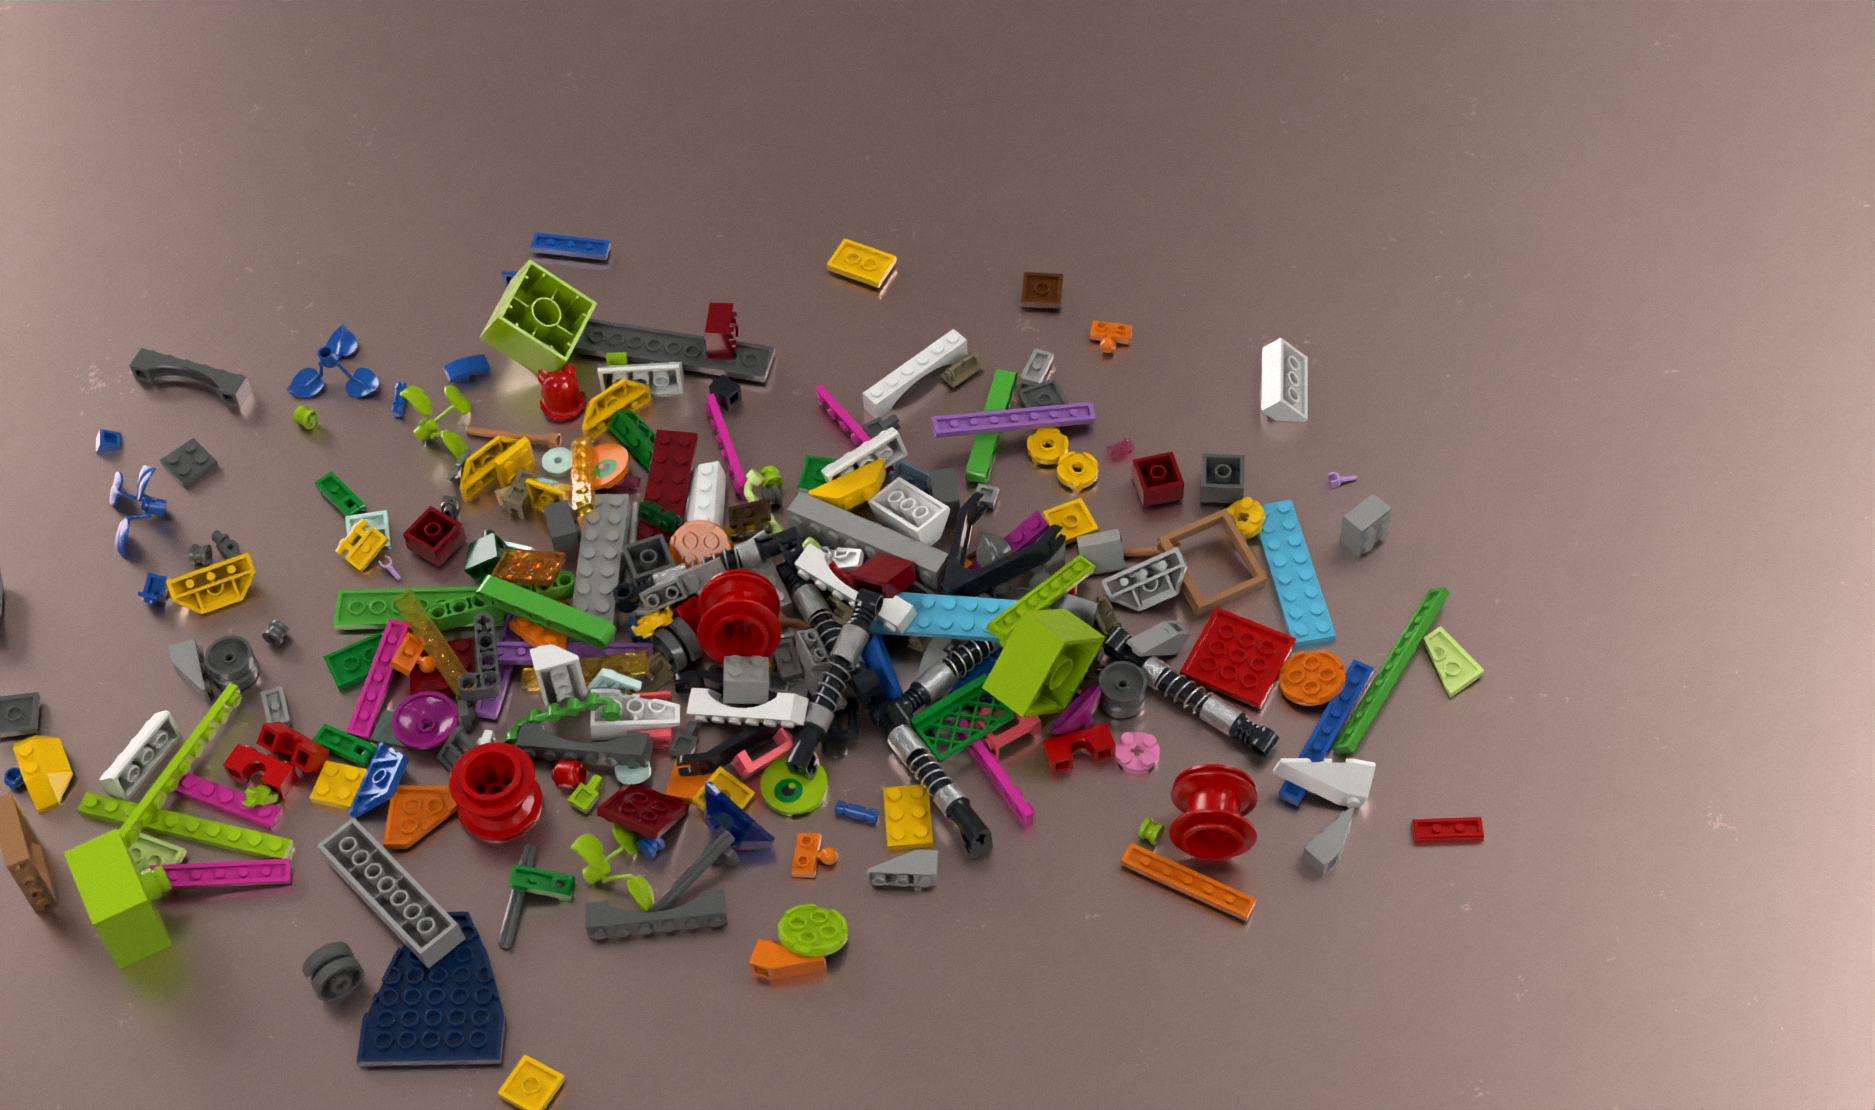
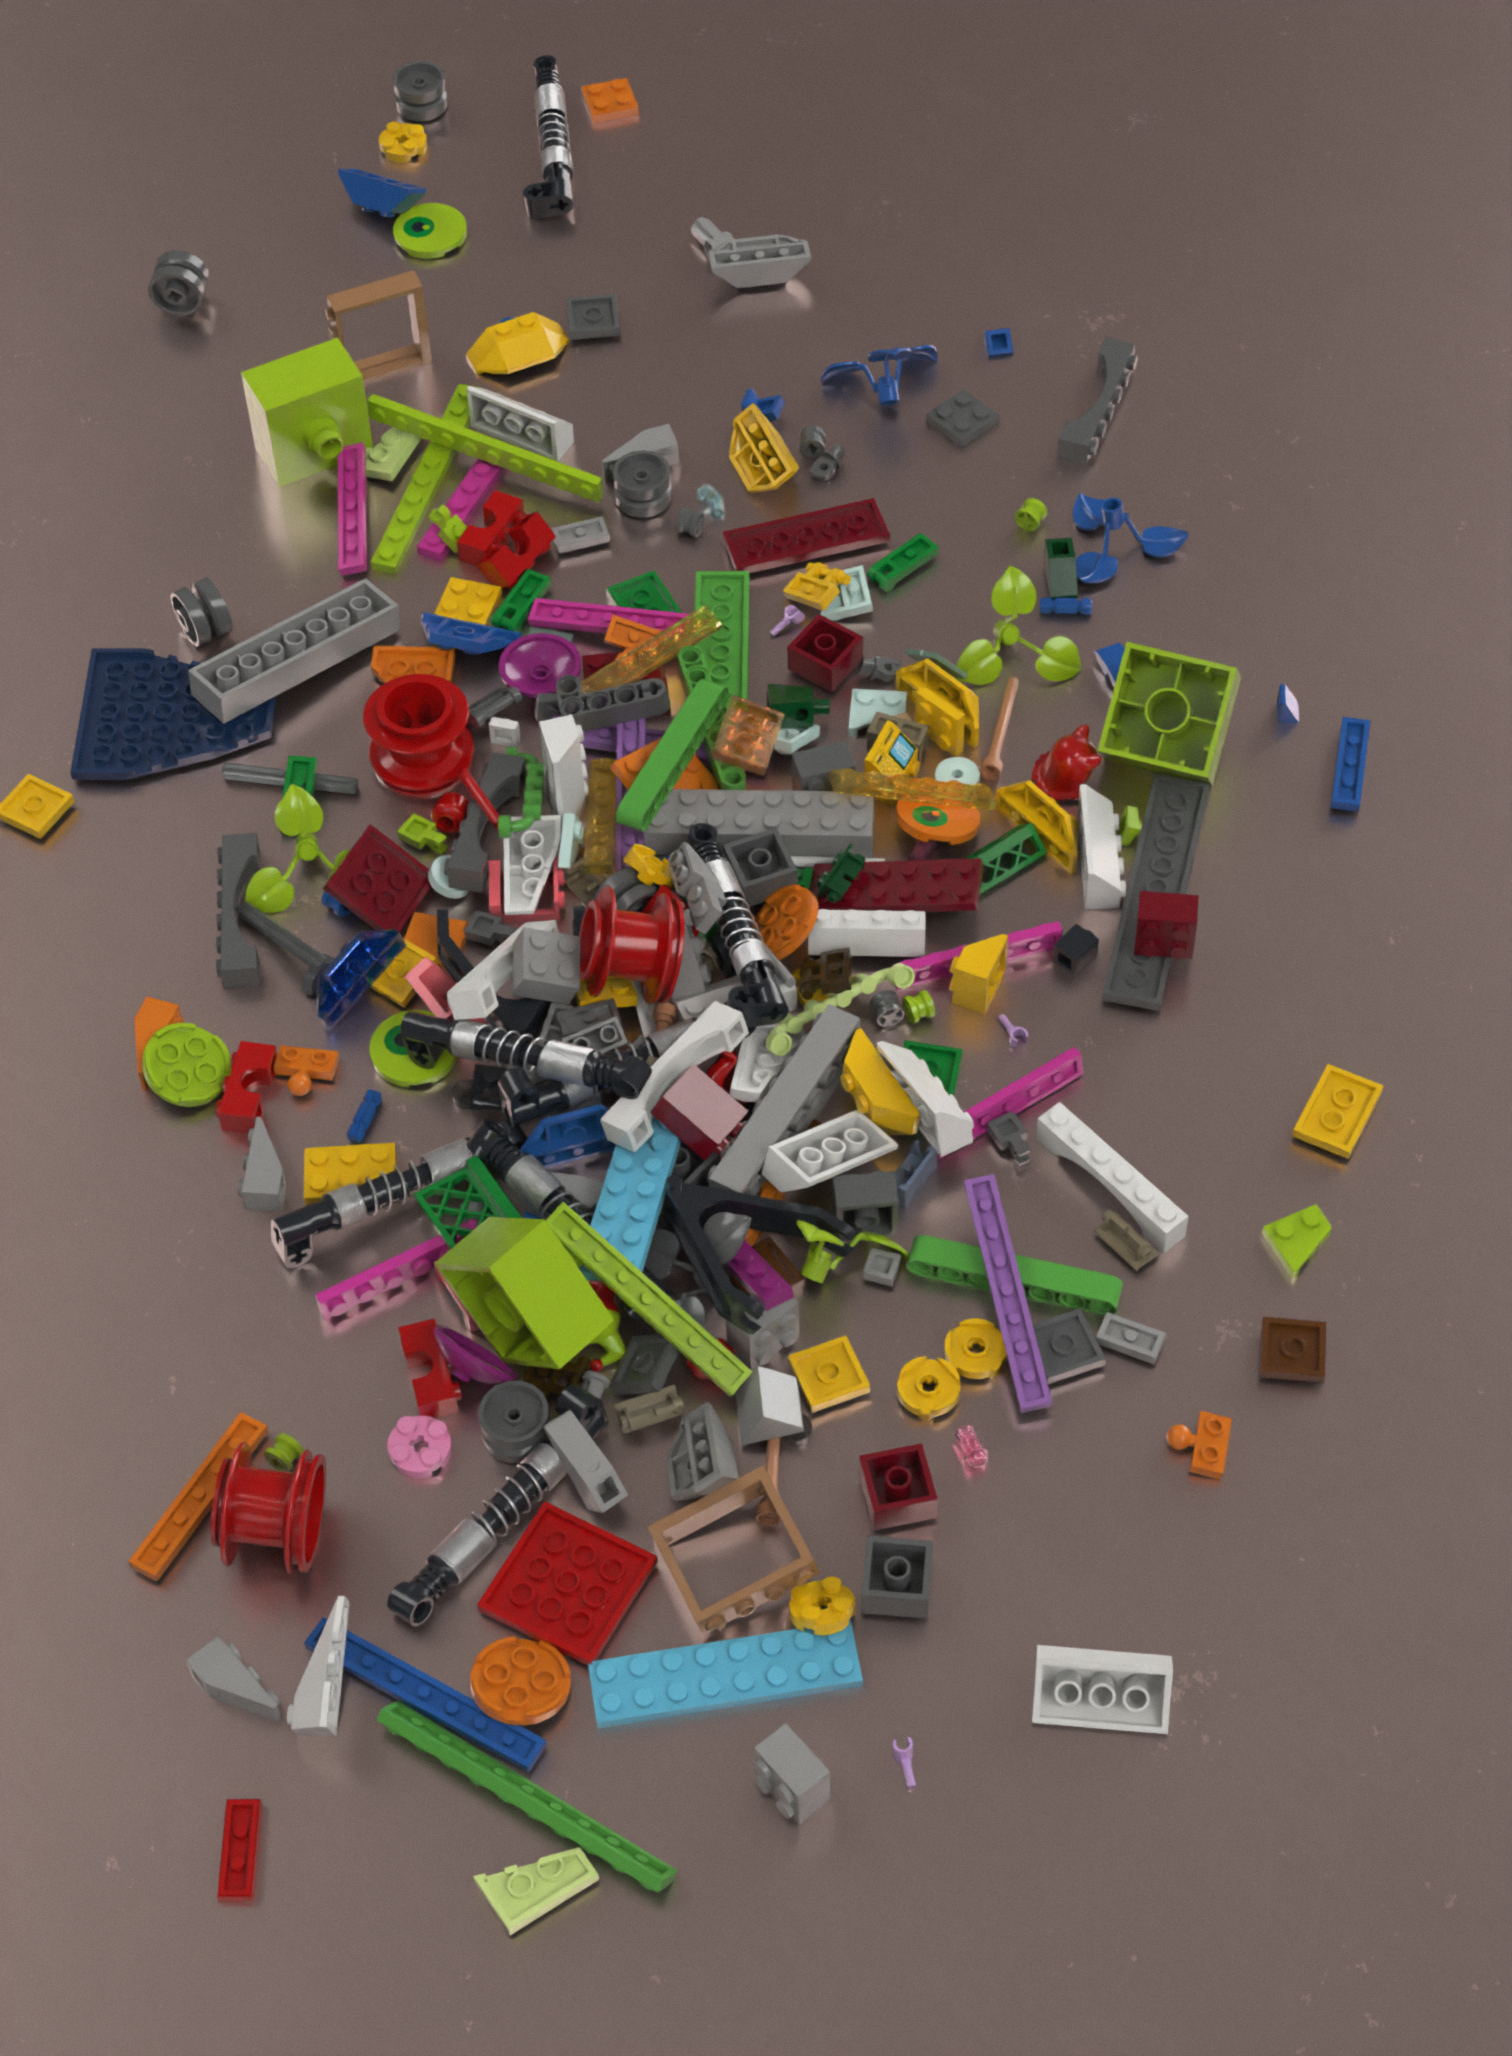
camera: 90 degrees right, 0 degrees up
none -> red arch [215,1041,277,1134]
none -> red bar [458,768,499,829]
none -> clear light blue arm [697,484,724,518]
none -> dark red plate [722,498,890,573]
none -> lime plant [781,1200,909,1284]
none -> light aqua wing [848,689,907,736]
none -> yellow slope [949,934,1008,1014]
none -> lavender hand [998,1014,1028,1047]
none -> dark green slope [1044,537,1078,600]
none -> lime wing [1262,1204,1332,1278]

